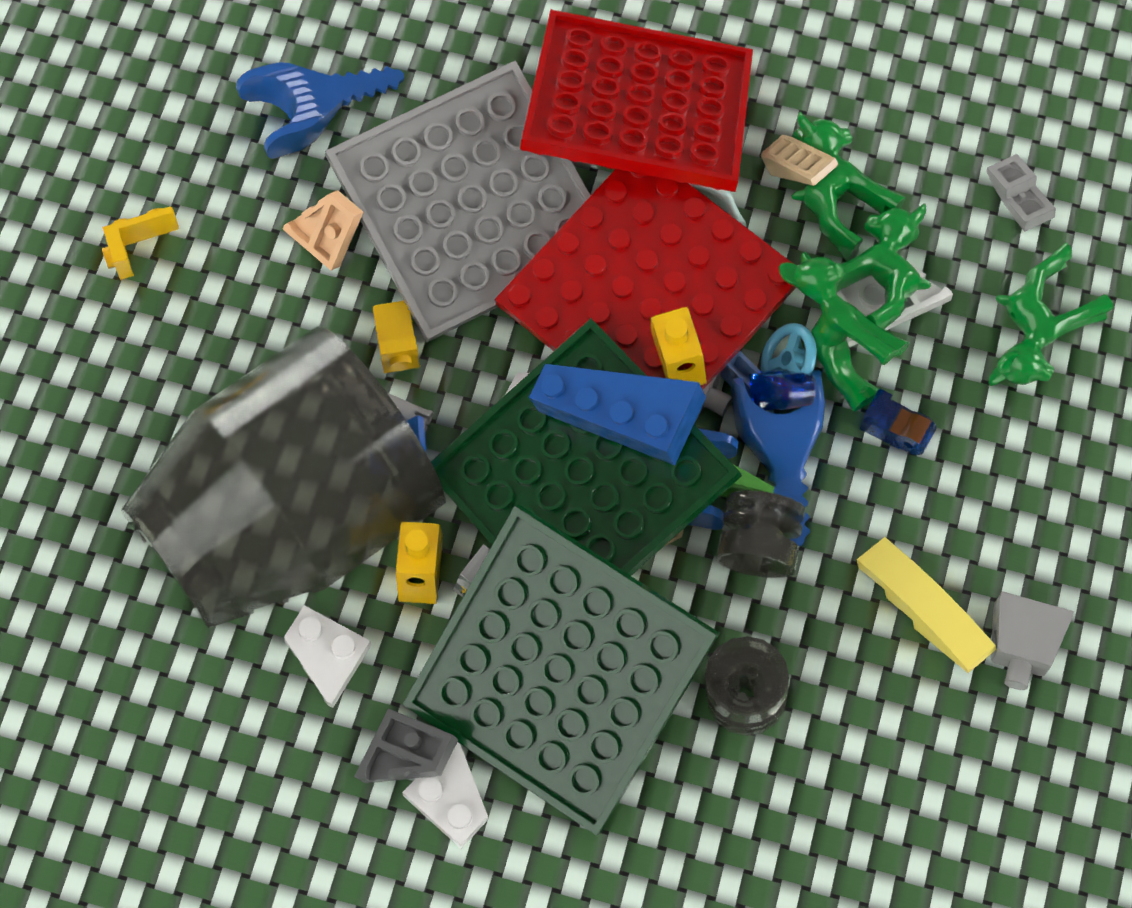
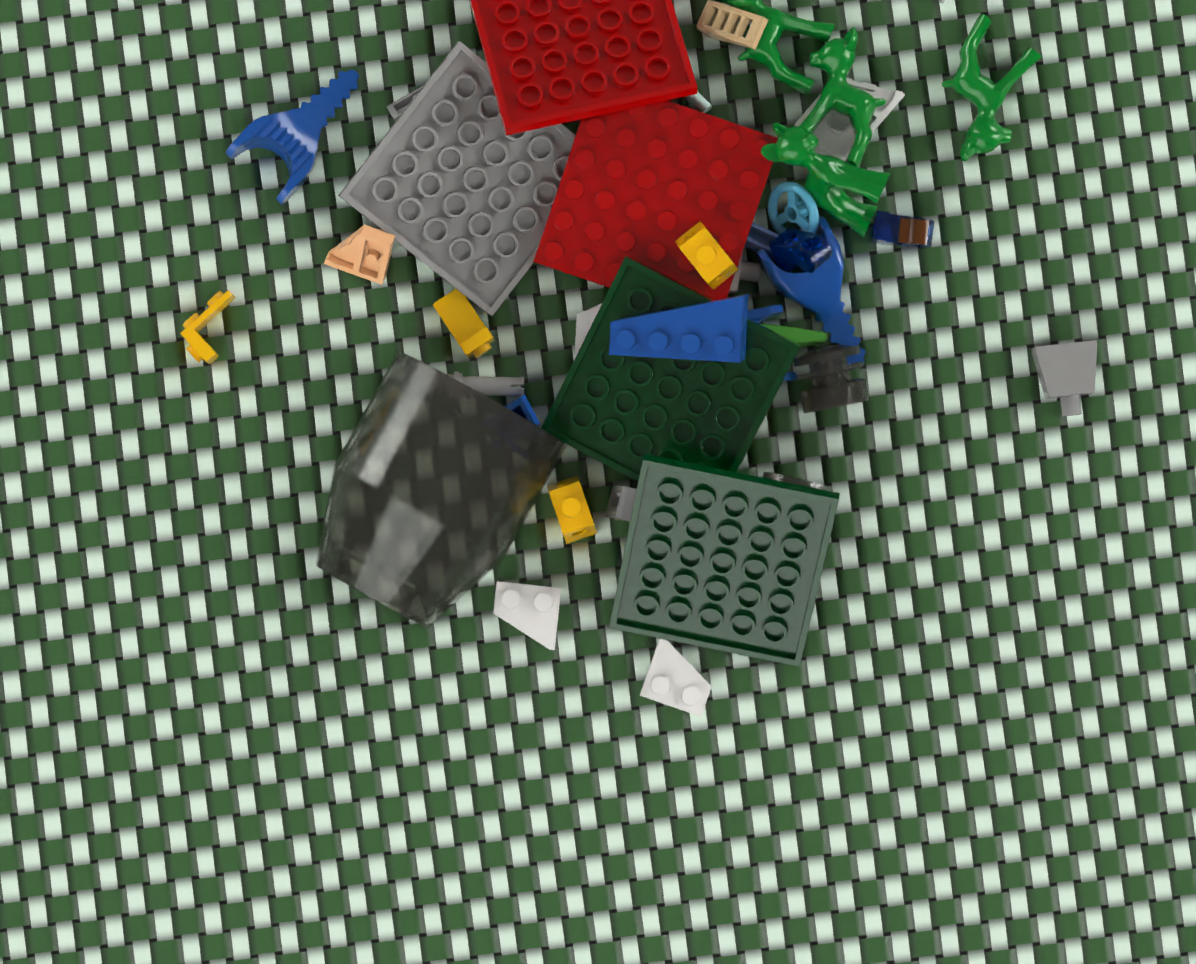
camera: 20 degrees left, 20 degrees up
dark grey wing [354,709,458,783] -> none
clear smoke wheel [705,636,789,736] -> none
light yellow slope [857,537,996,673] -> none

